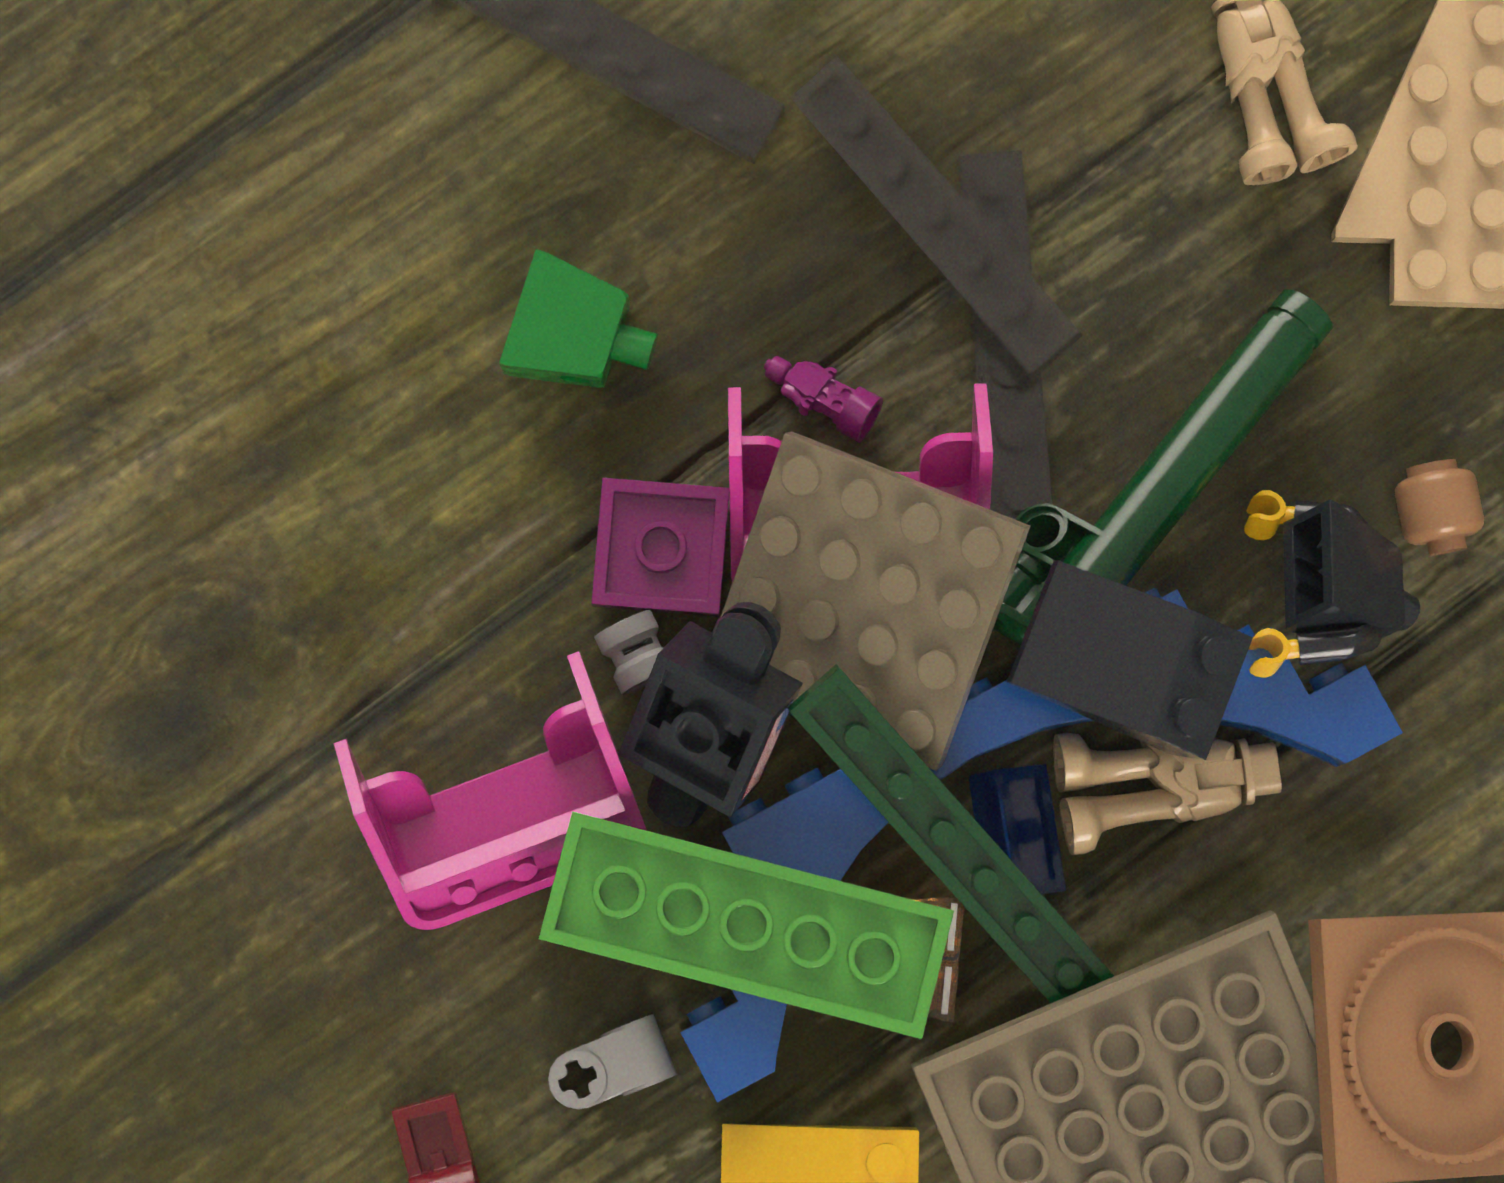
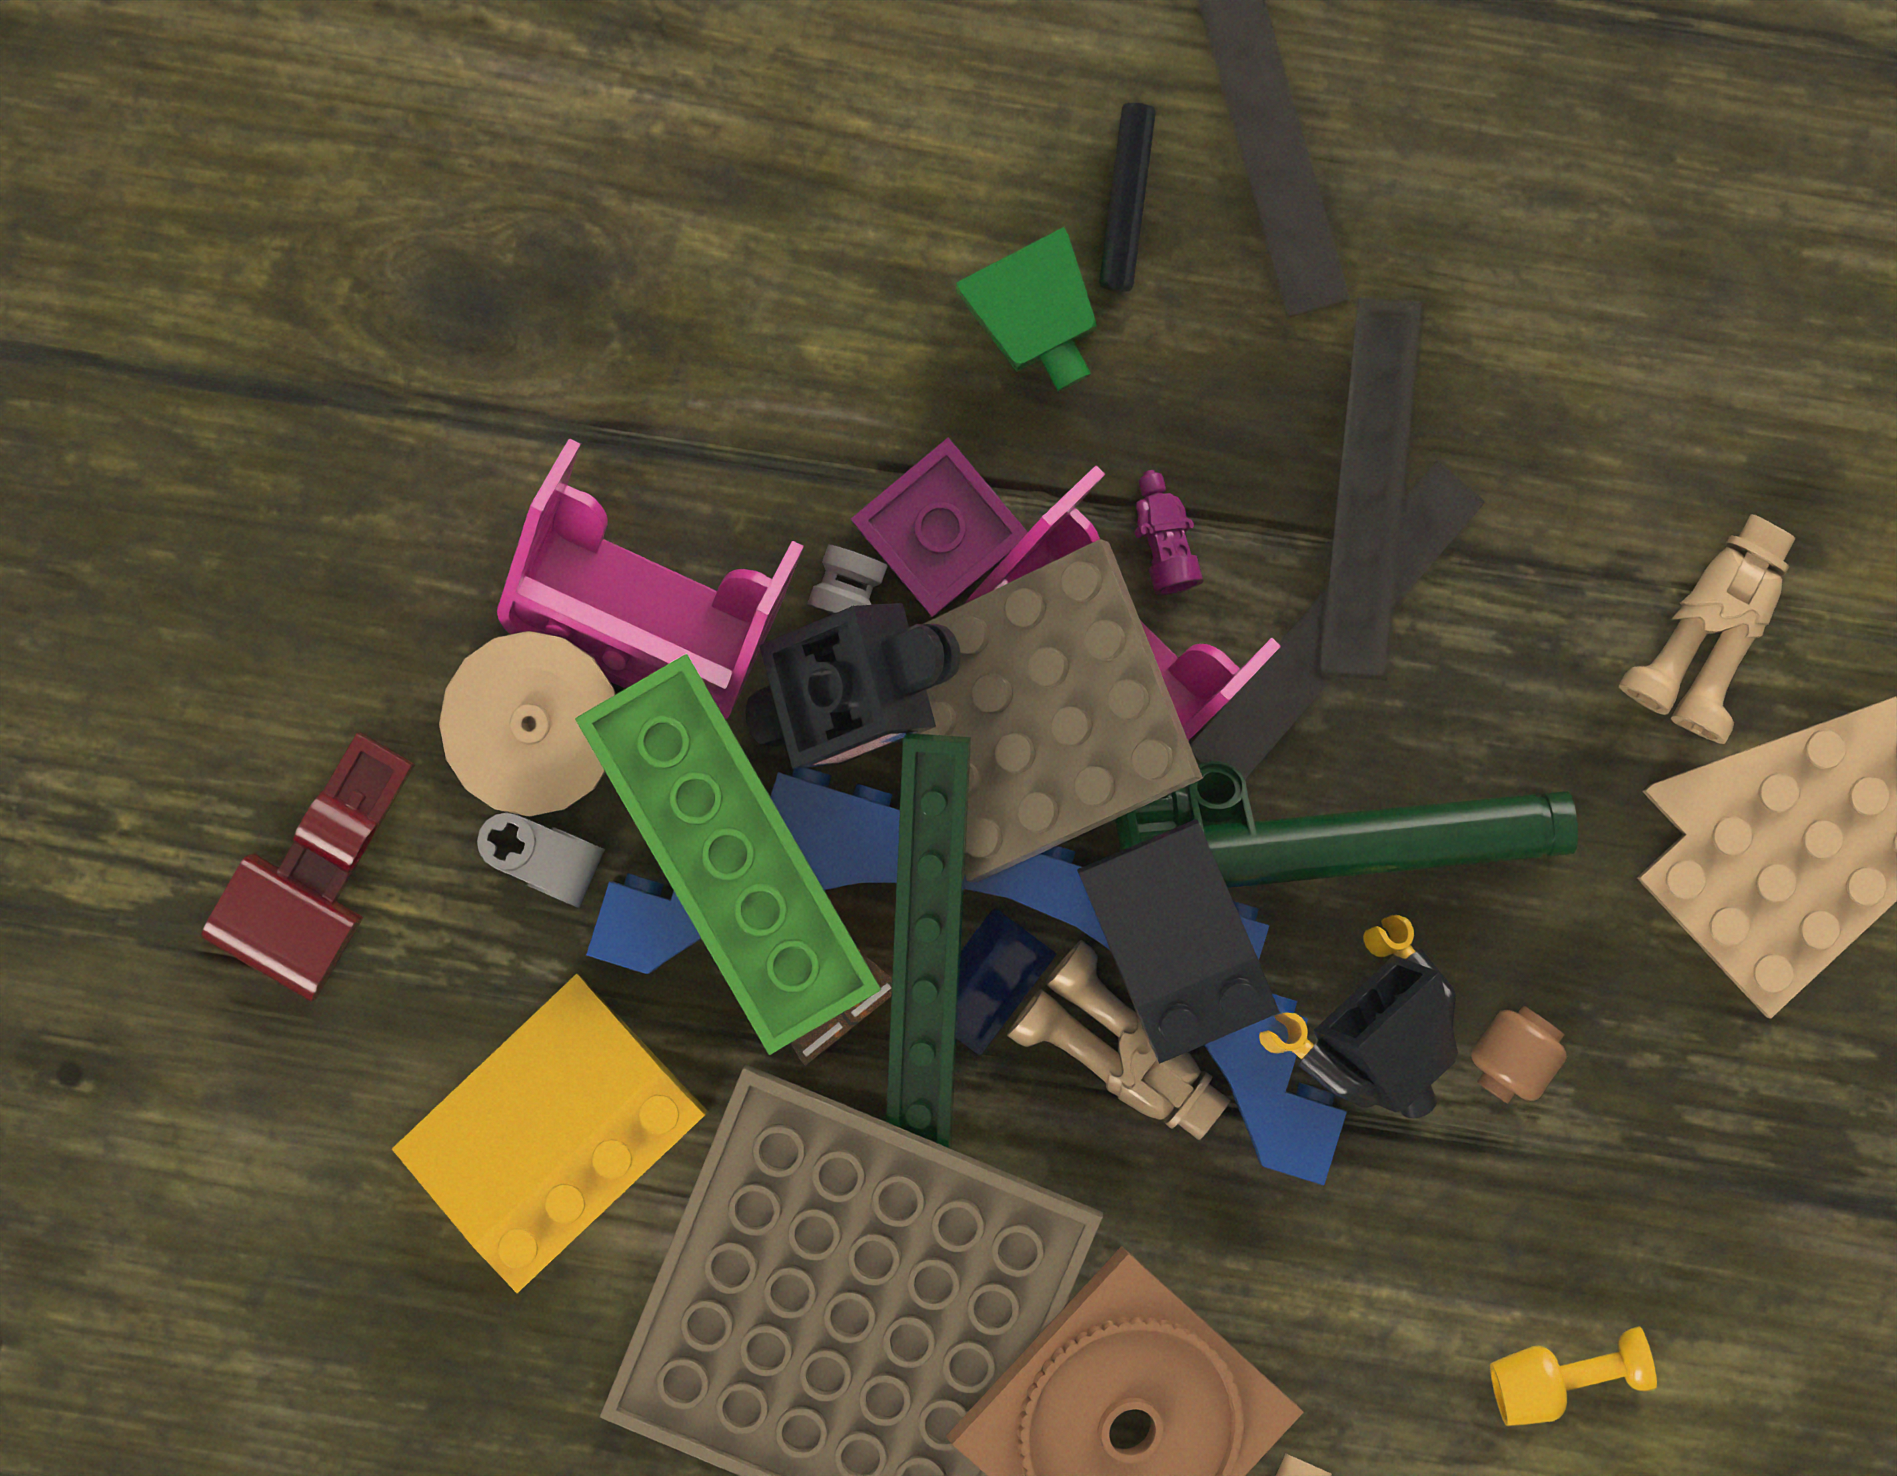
camera: 50 degrees right, 5 degrees up
none -> tan piece [439,631,615,817]
none -> black axle [1099,102,1156,292]

